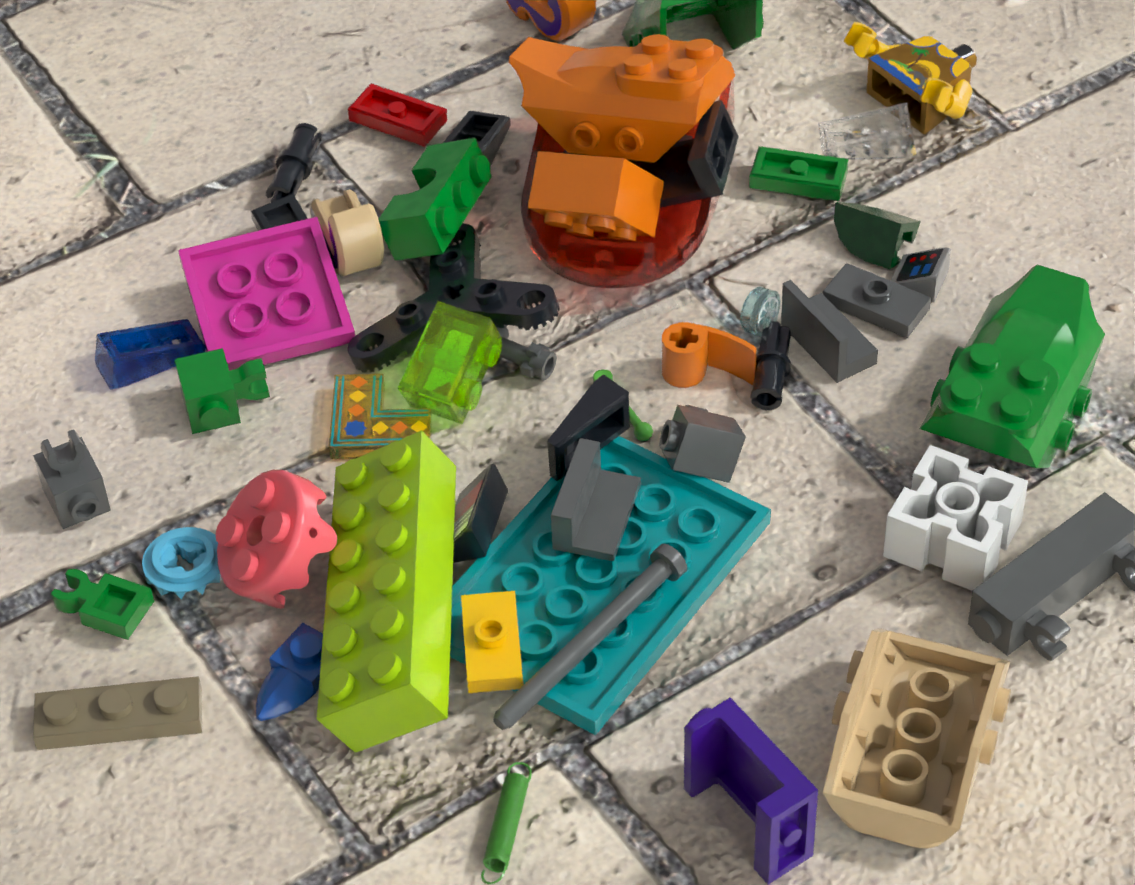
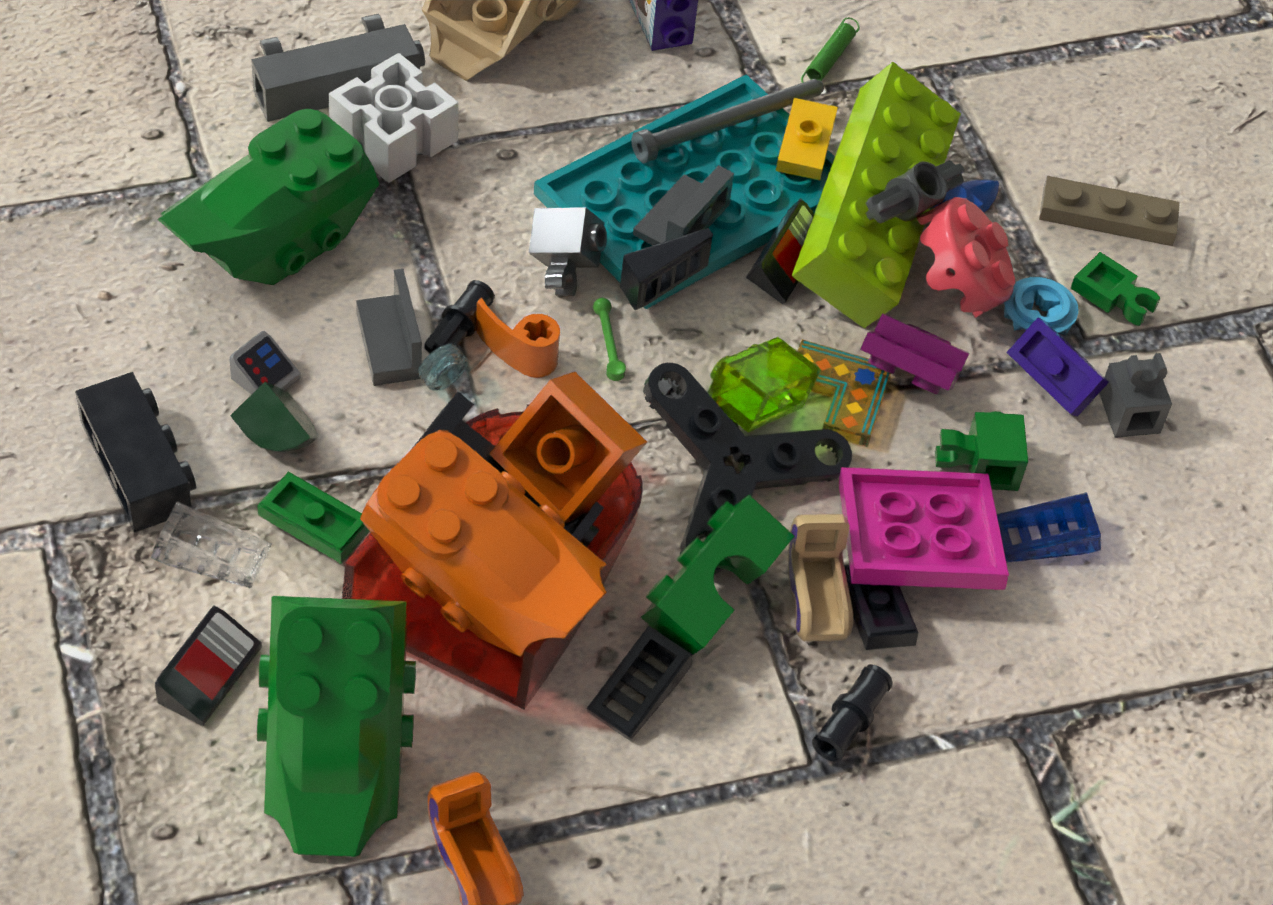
camera: 170 degrees left, 5 degrees up
red plate [348,83,448,147] -> none
dark grey plate [823,263,931,338] -> none
torso [844,22,977,135] -> none
none -> black brick [75,372,196,533]
none -> slope [155,606,262,726]
none -> magenta slope [860,314,970,394]
none -> dark grey axle [865,160,965,224]
none -> dark purple plate [1006,317,1109,417]

